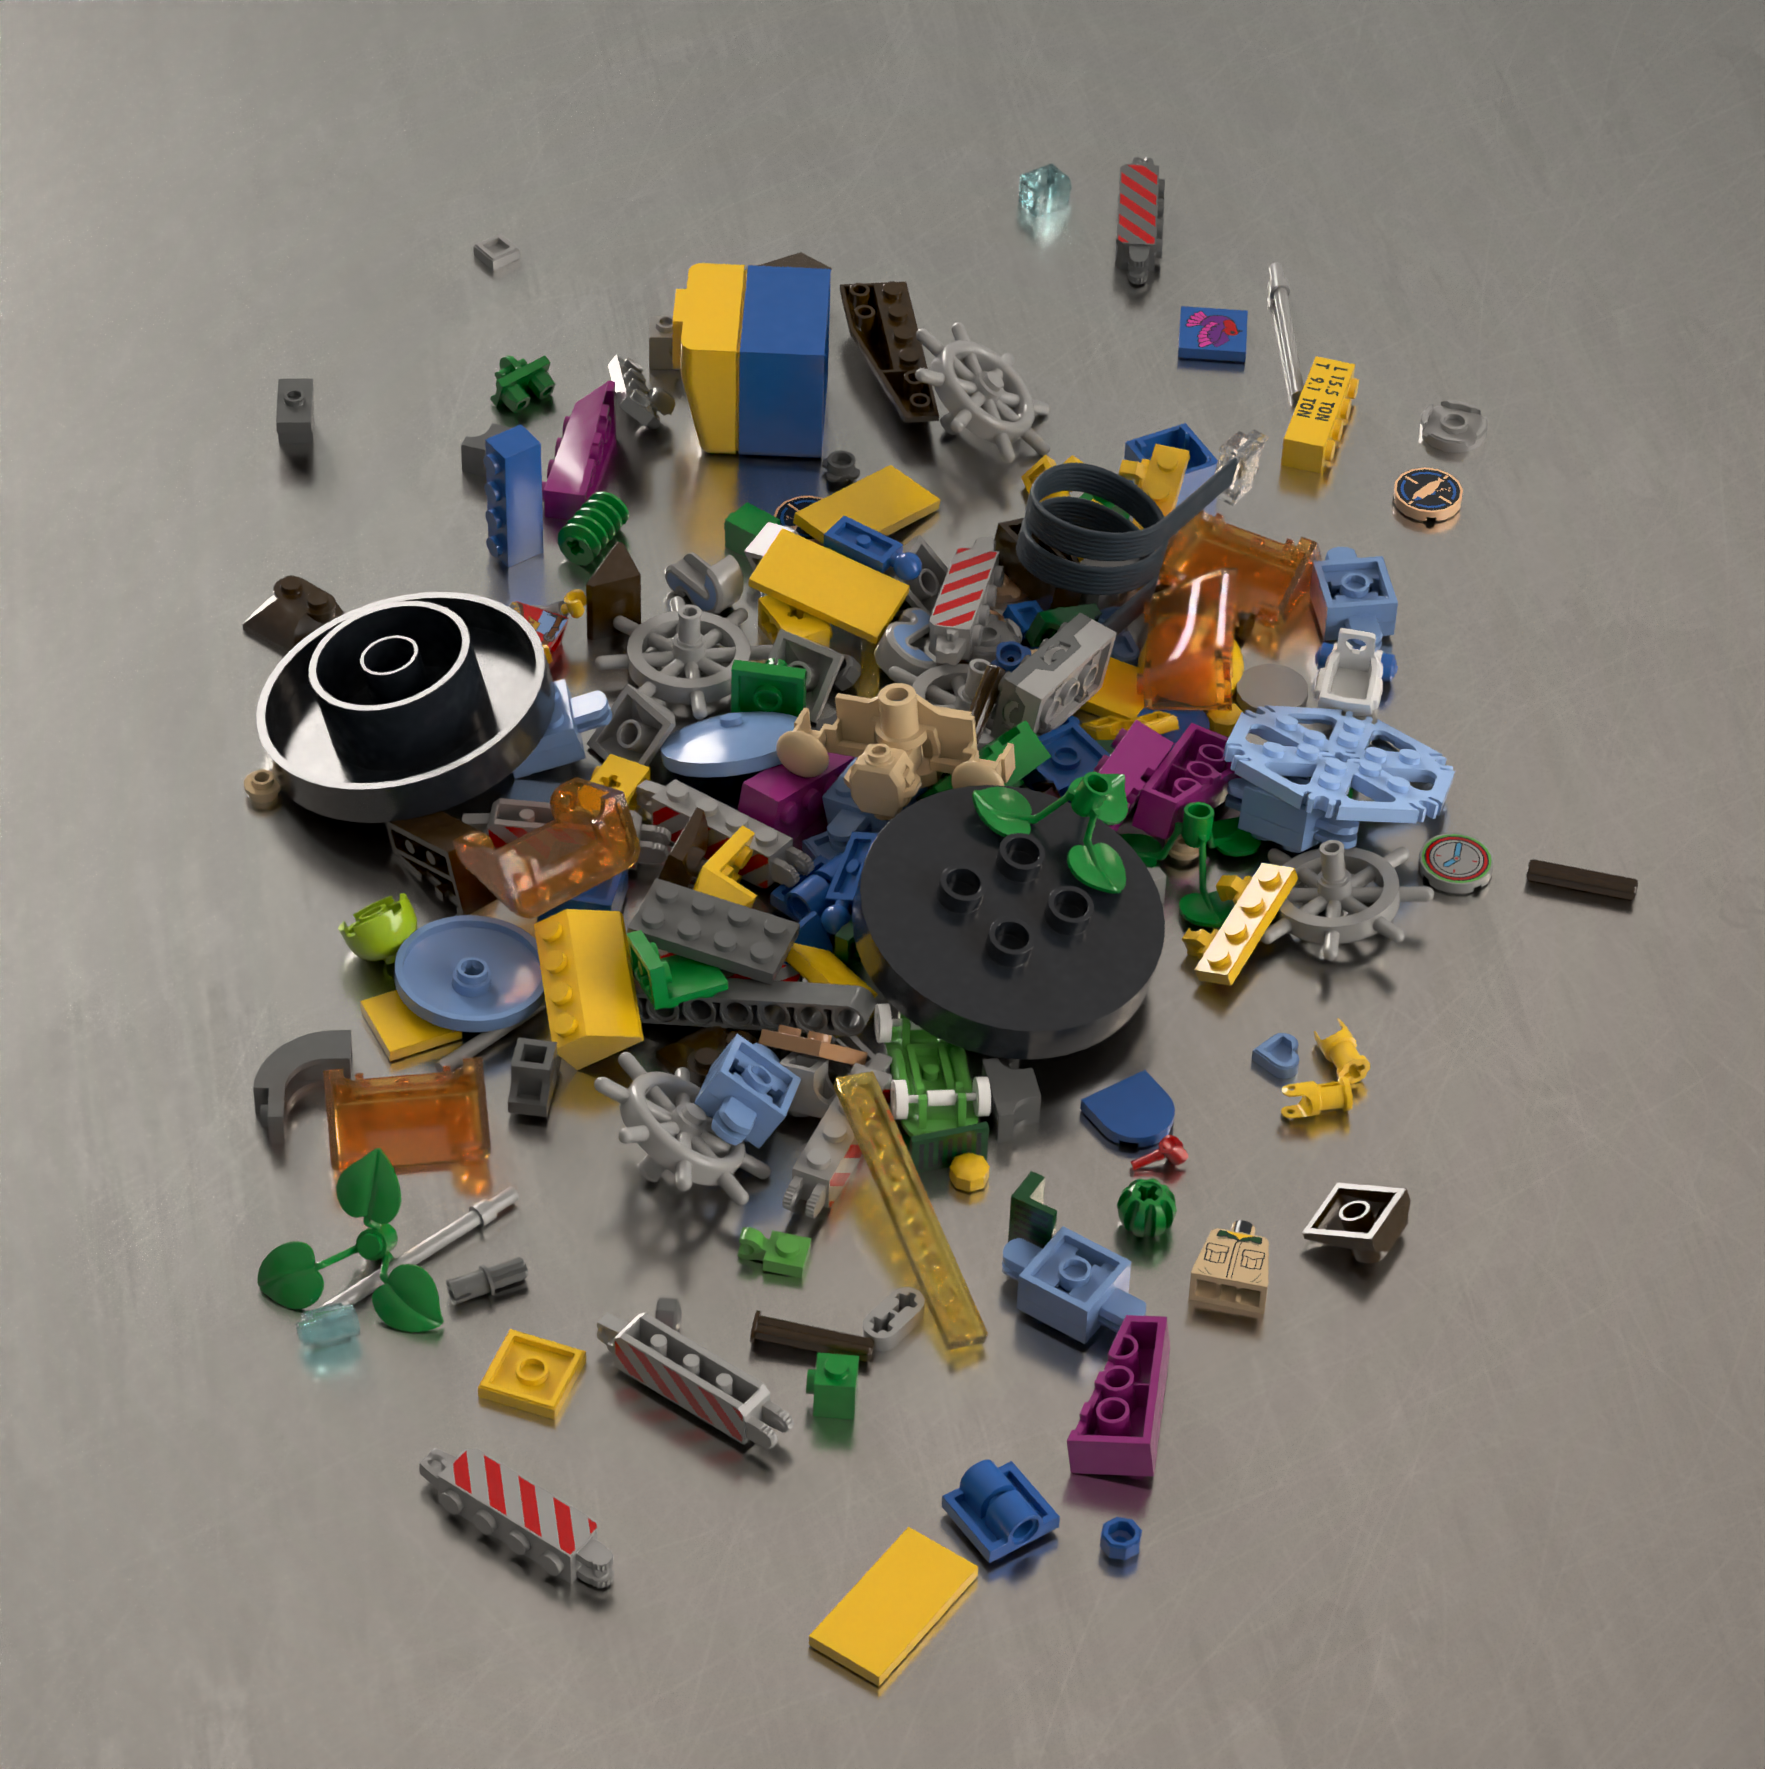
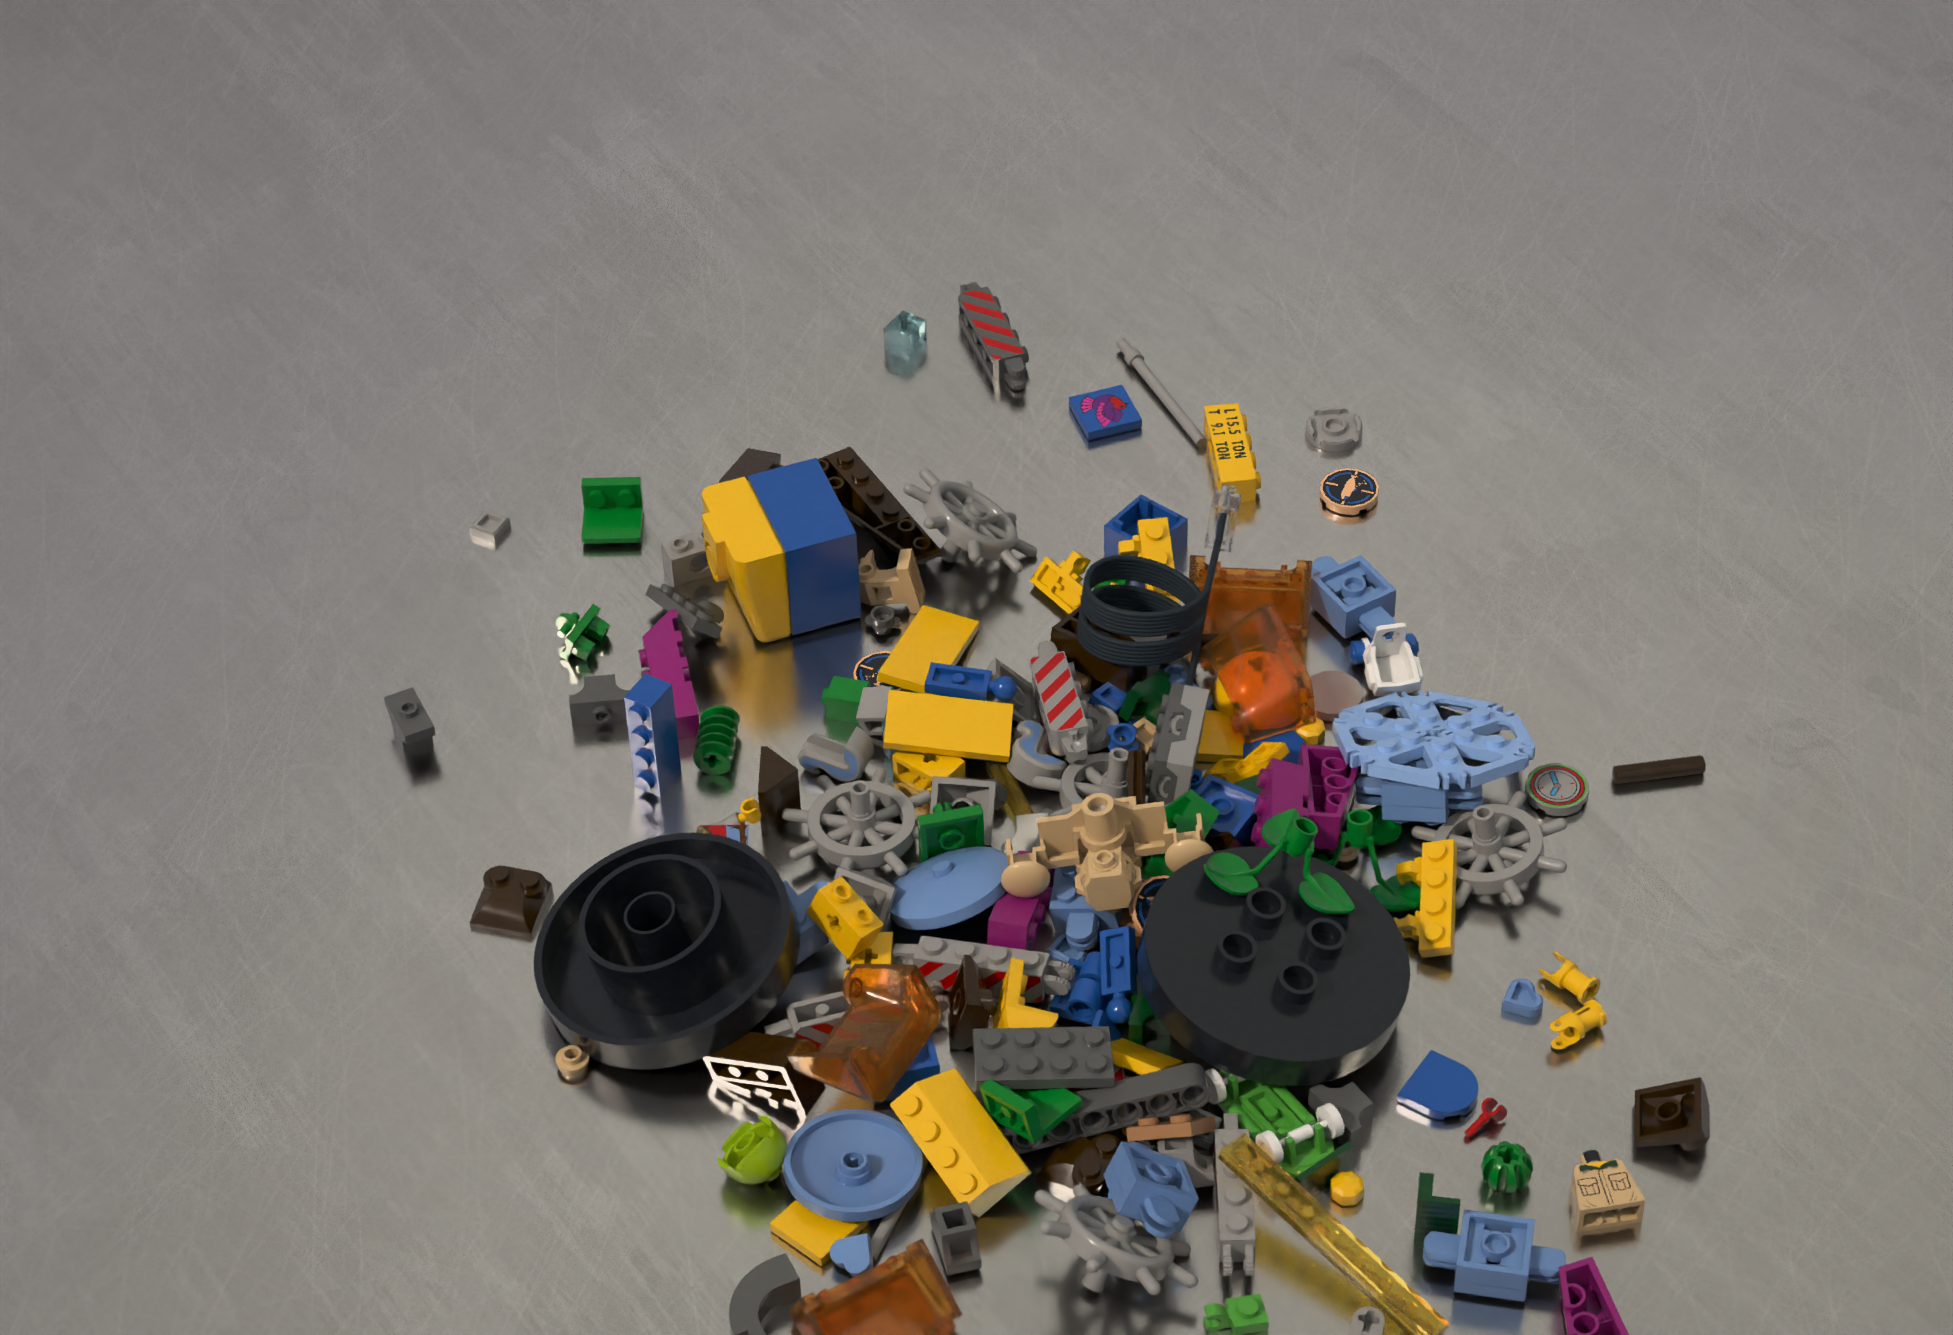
camera: 20 degrees left, 0 degrees up
none -> green bracket [581,477,644,544]
none -> yellow brick [806,876,884,960]
none -> medium blue tile [830,1233,873,1278]
none -> tan tile [858,548,926,614]

